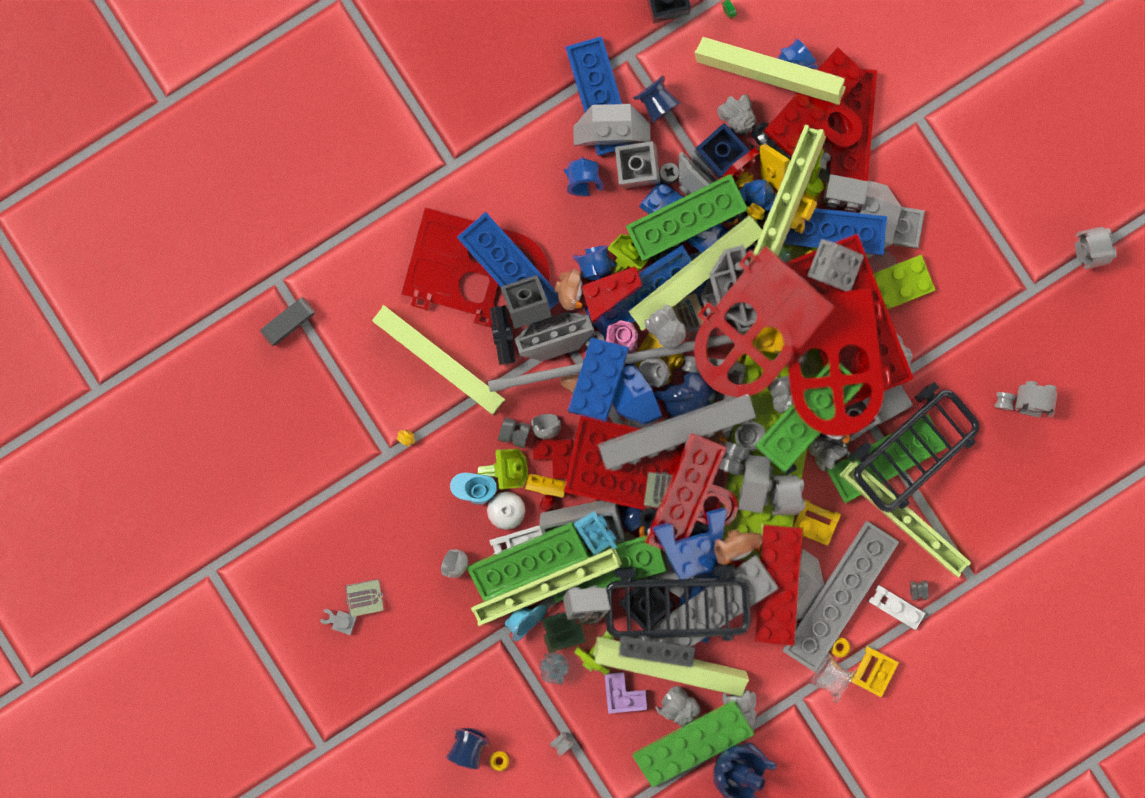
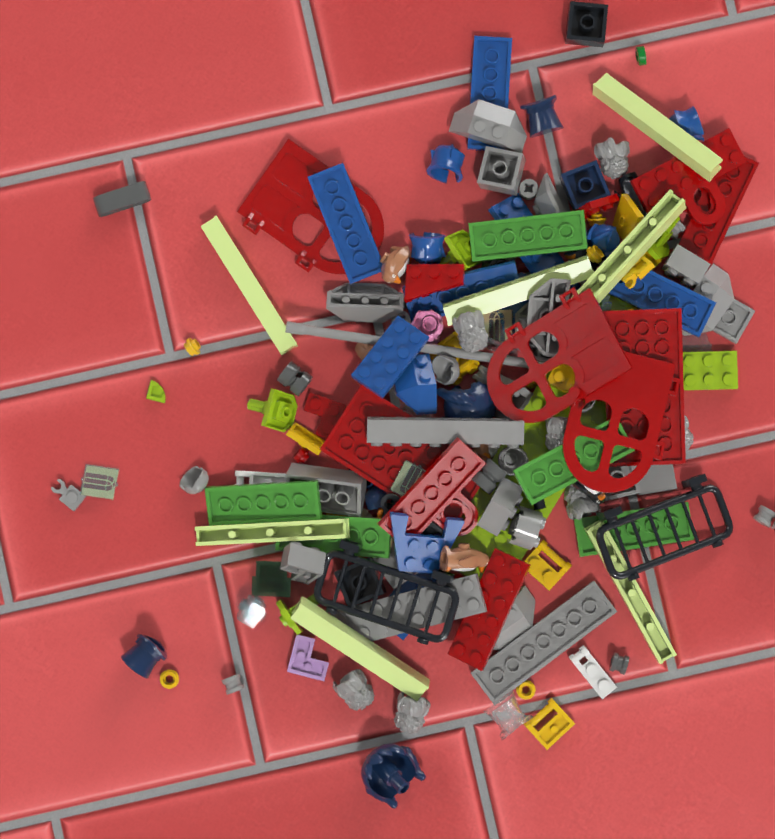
camera: 20 degrees right, 0 degrees up
medium azure piece [450,473,497,505] -> none
white cylinder [487,491,526,530] -> none
black piece [490,305,515,365] -> none
dark grey slope [501,275,552,329] -> none
medium azure piece [505,605,547,642] -> none
light grey hair [531,414,561,440] -> none
medium azure bracket [574,511,617,555] -> none
dark grey bracket [618,636,695,667] -> none
bright green plate [632,700,754,788] -> none
light grey bracket [808,240,864,291] -> none
none -> lime tile [146,380,166,403]

